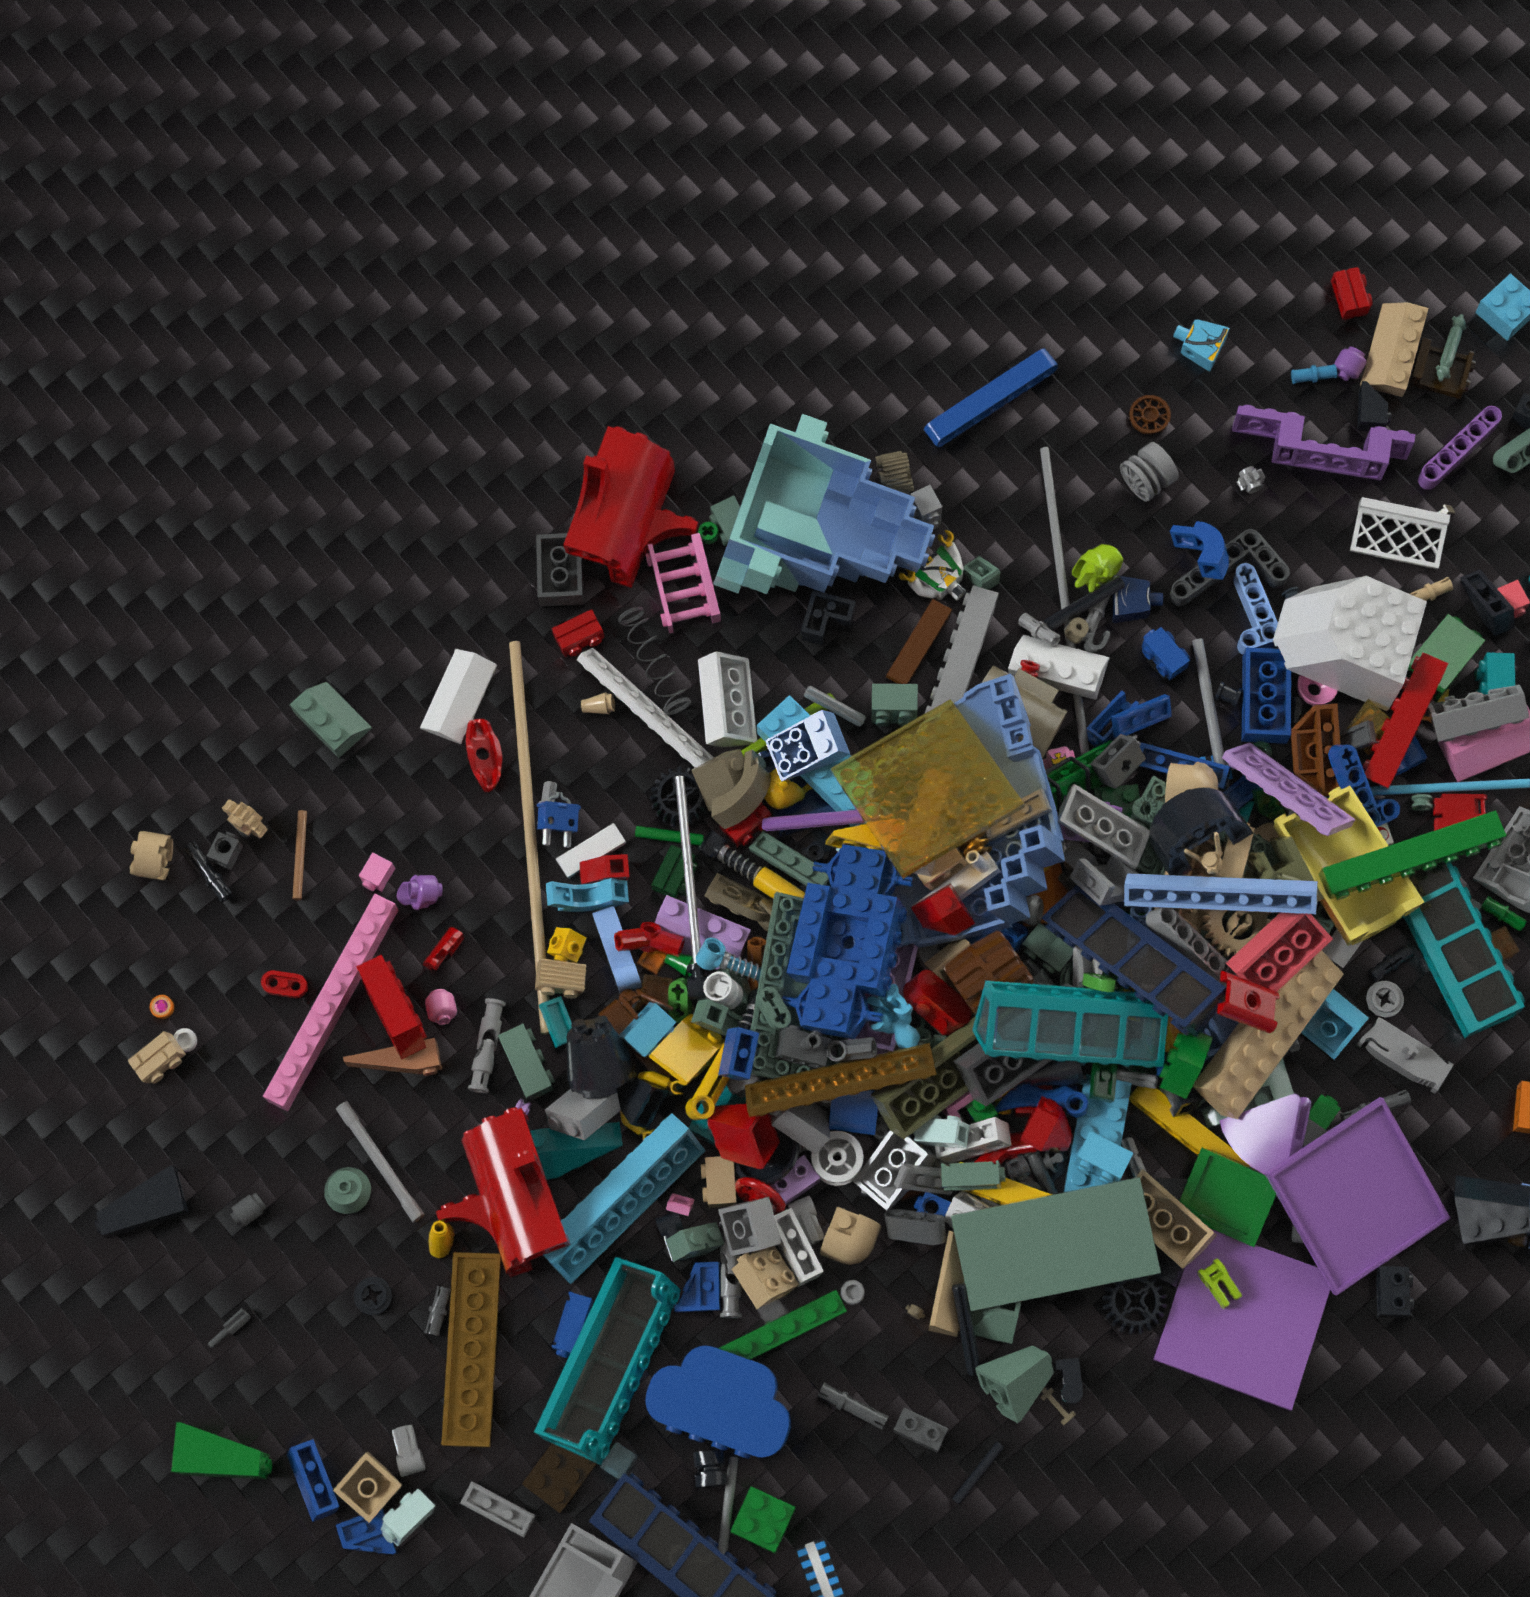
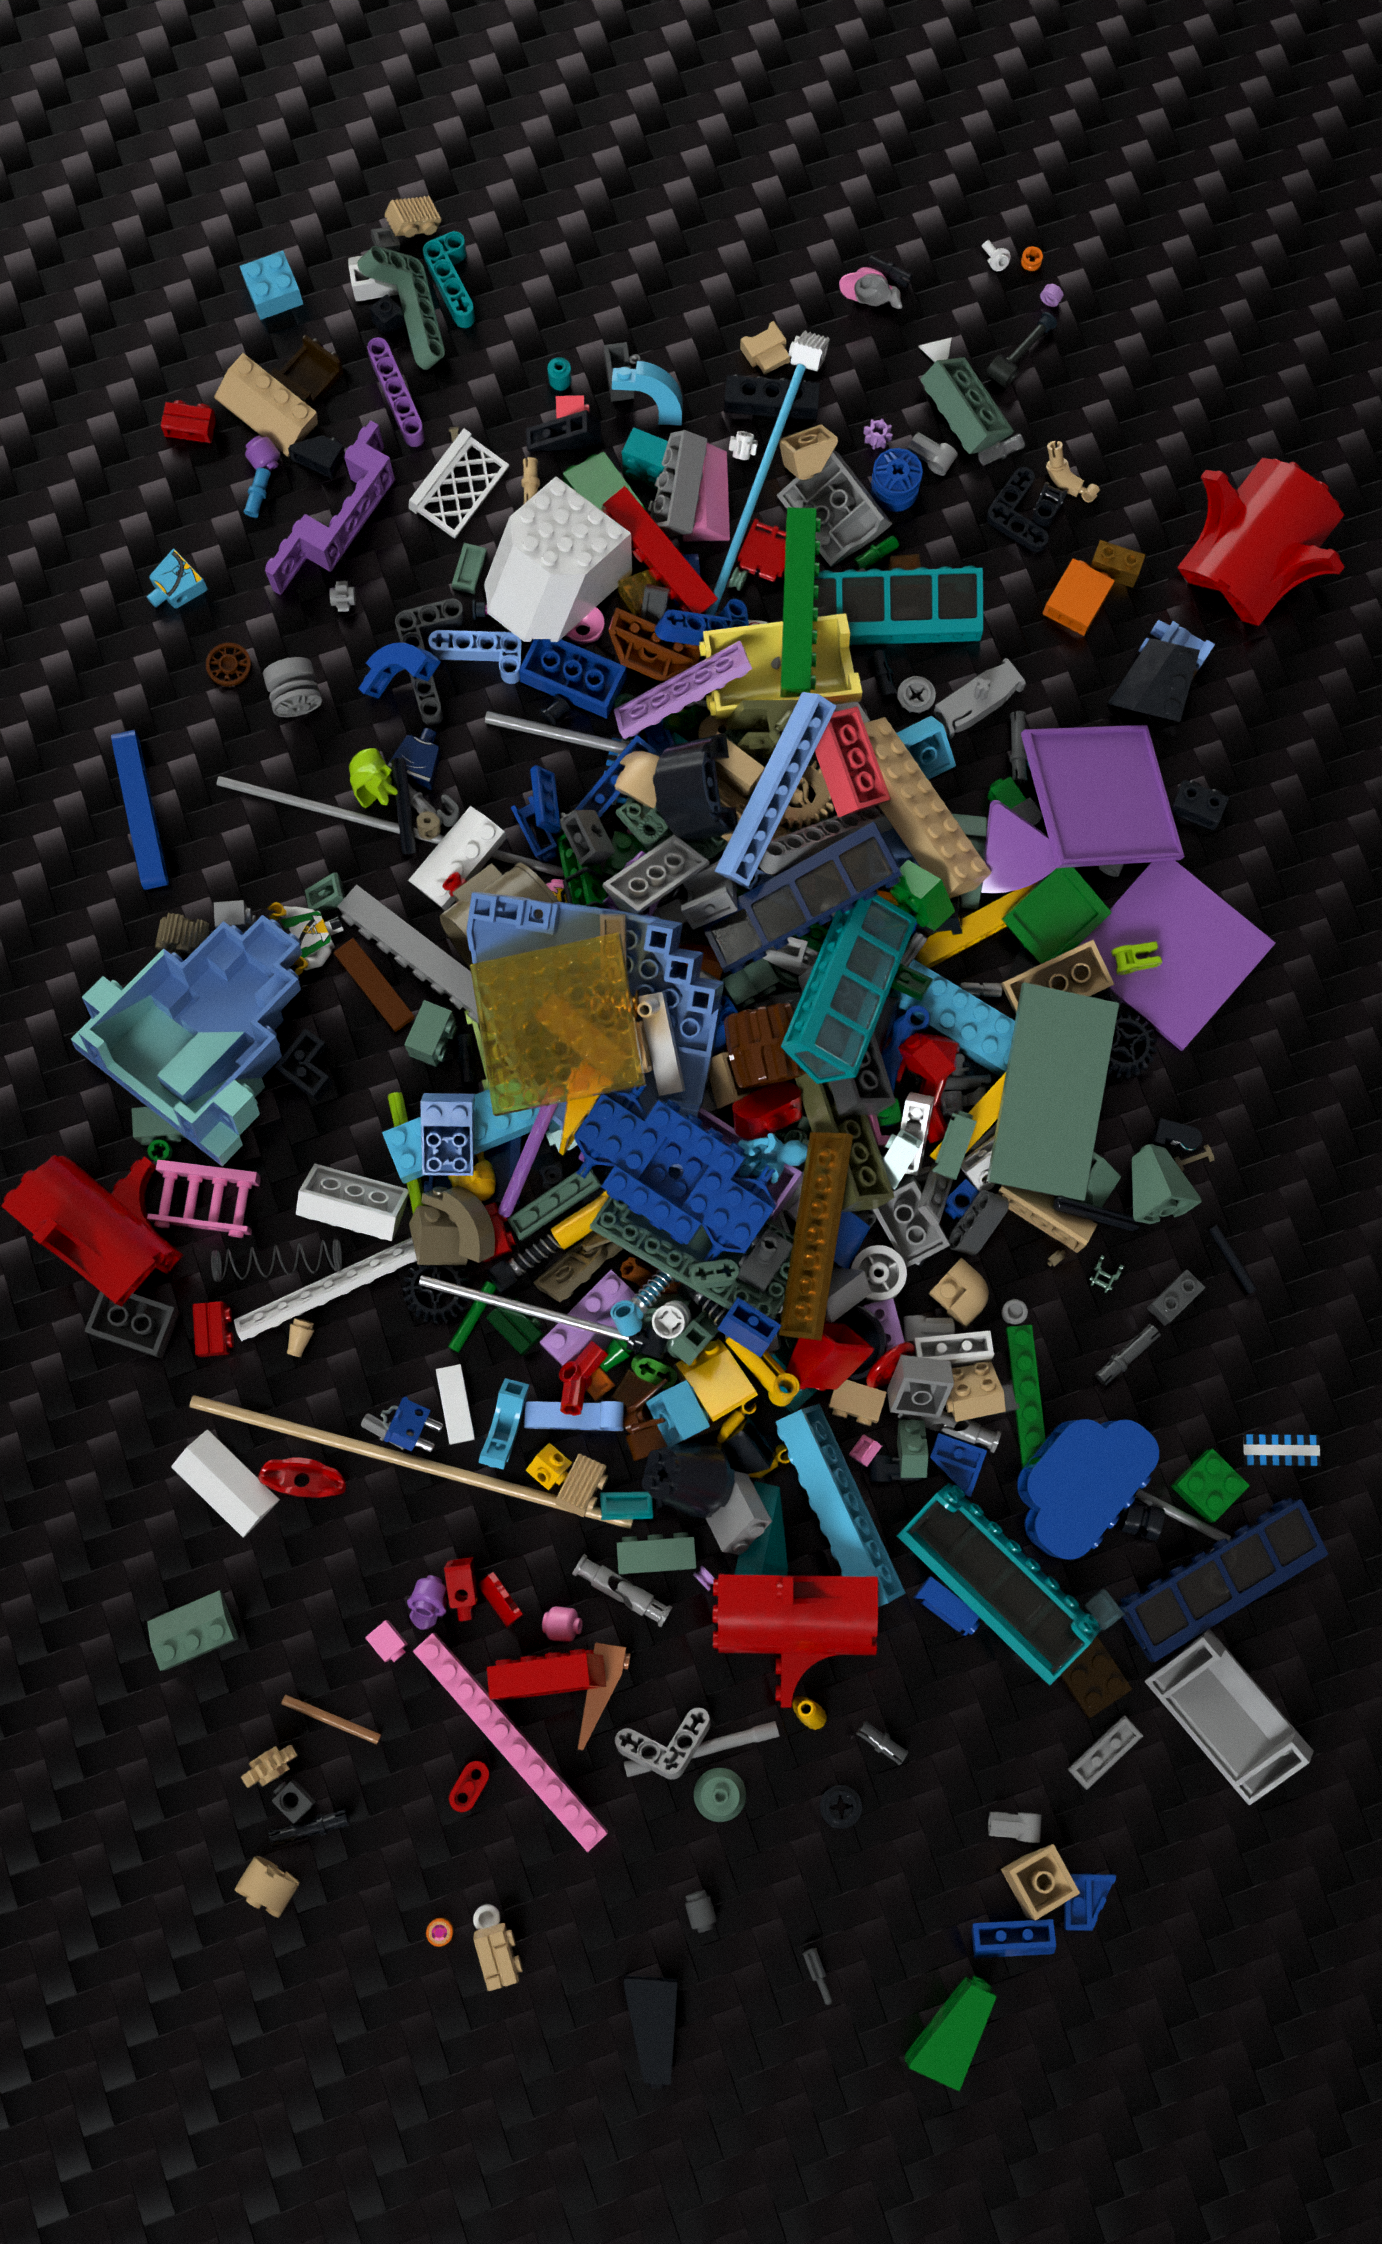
camera: 75 degrees left, 5 degrees up
light aqua brick [381,1489,435,1546] -> none
pearl gold plate [441,1252,501,1447] -> none
red slope [579,854,629,885] -> none
light grey axle [804,686,866,726] -> none
dark grey piece [826,1037,877,1062] -> none
red slope [911,883,975,935] -> none
light grey pin [1018,613,1060,647] -> none
medium azure piece [1074,1131,1133,1184] -> none
bright green beam [1082,972,1116,992] -> none
blue brick [1142,627,1190,680] -> none
tan plant [1184,832,1223,876] -> none
red piece [1217,971,1280,1034] -> none
sand green wheel [1436,314,1467,381] -> none
none -> red torso [444,1557,478,1621]
none -> sand green tile [451,543,487,594]
none -> light grey beam [615,1708,711,1779]
none -> sand green piece [1090,1255,1124,1293]

